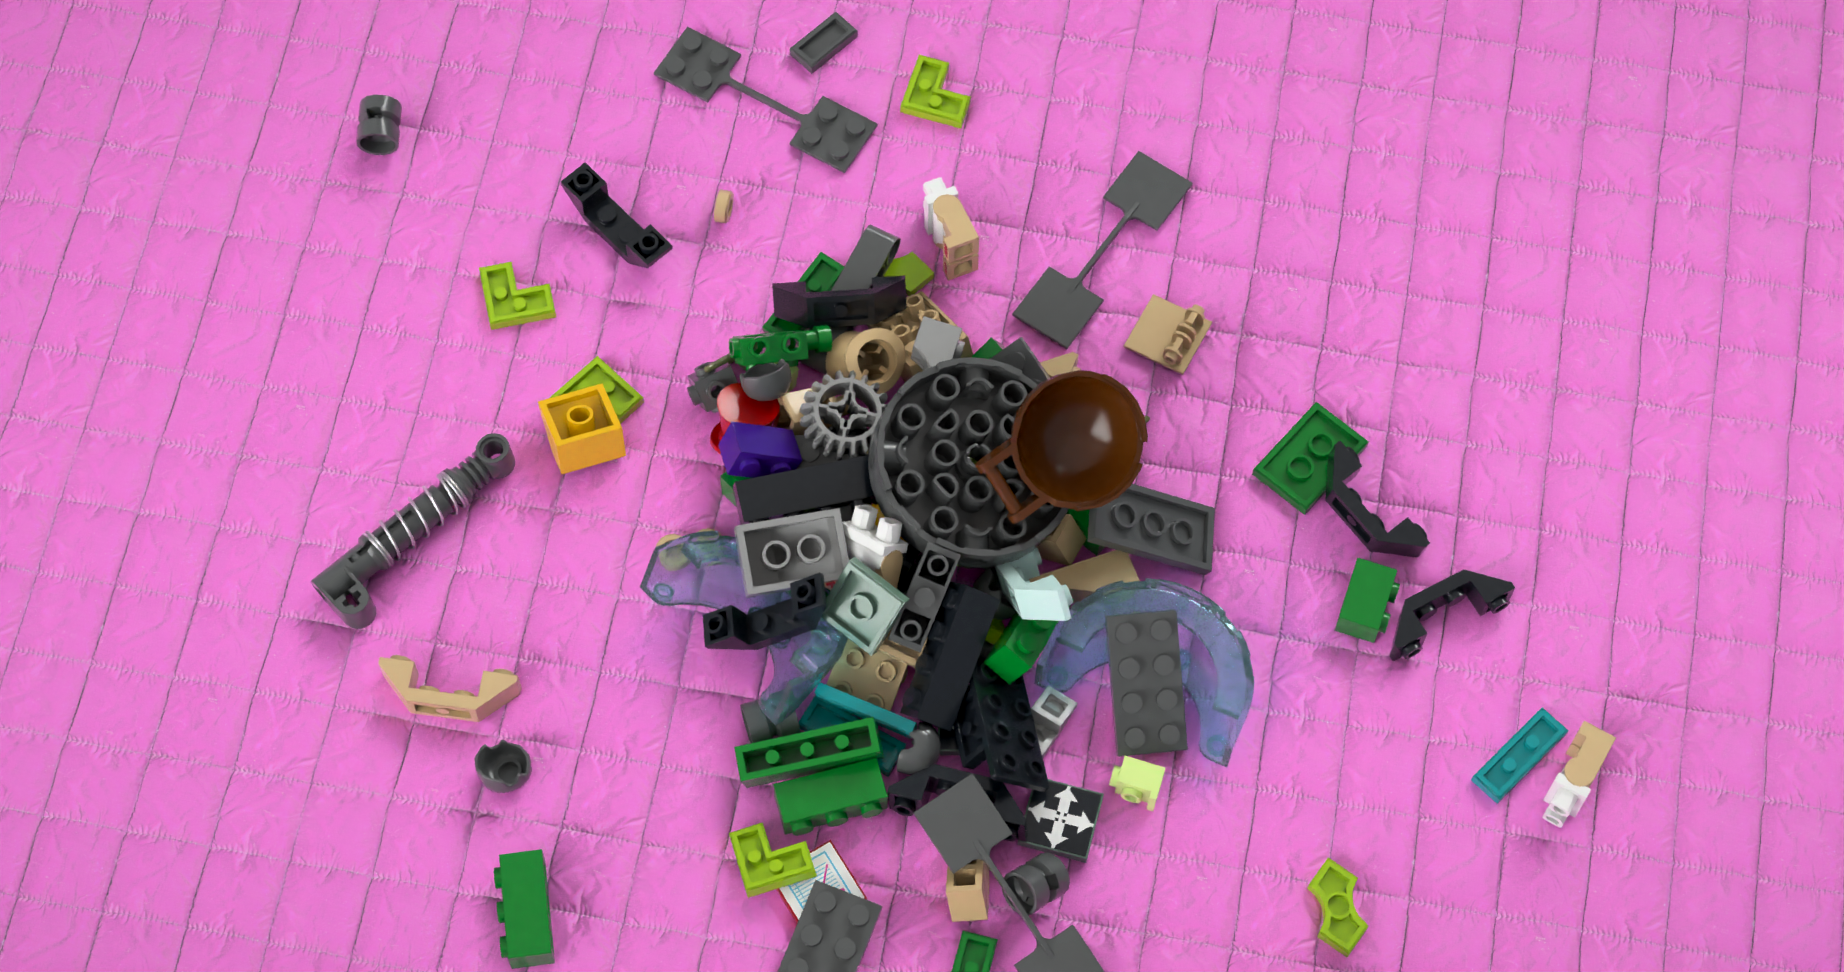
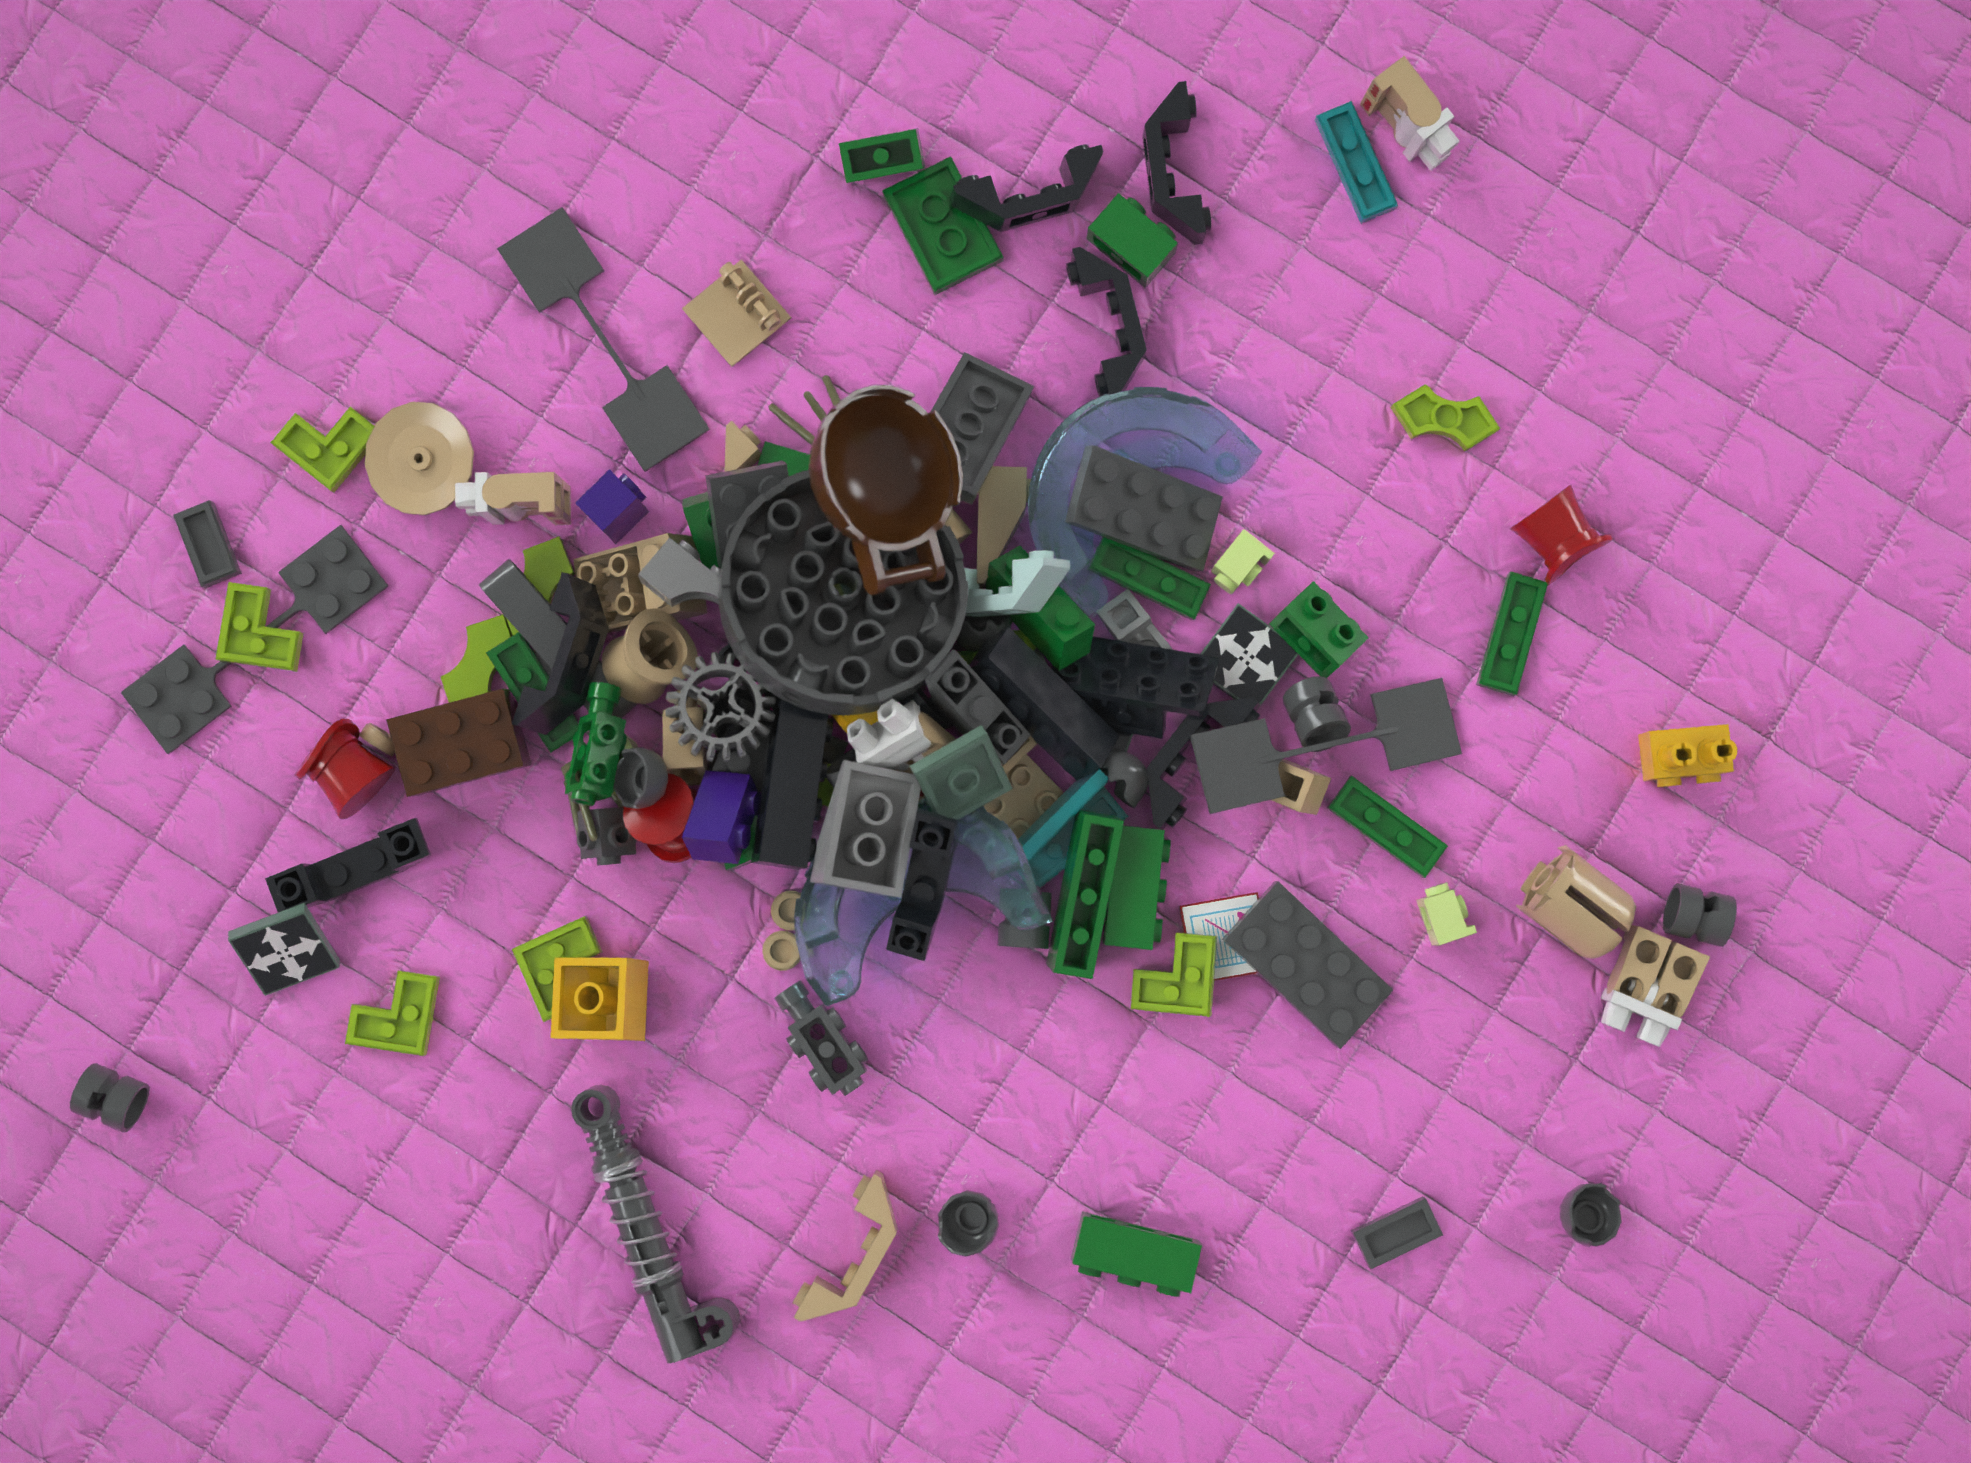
camera: 65 degrees left, 20 degrees up
none -> lime tile [215,582,304,672]
none -> tile [228,903,340,996]
none -> red hat [295,718,395,820]
none -> tan piece [365,402,474,515]
none -> reddish brown brick [386,689,532,797]
none -> lime tile [440,614,512,703]
none -> dark purple brick [575,469,649,544]
none -> dark grey brick [774,980,868,1096]
none -> green brick [839,128,925,183]
none -> black slope [1066,247,1147,407]
none -> green tile [1087,537,1211,620]
none -> green brick [1269,581,1369,678]

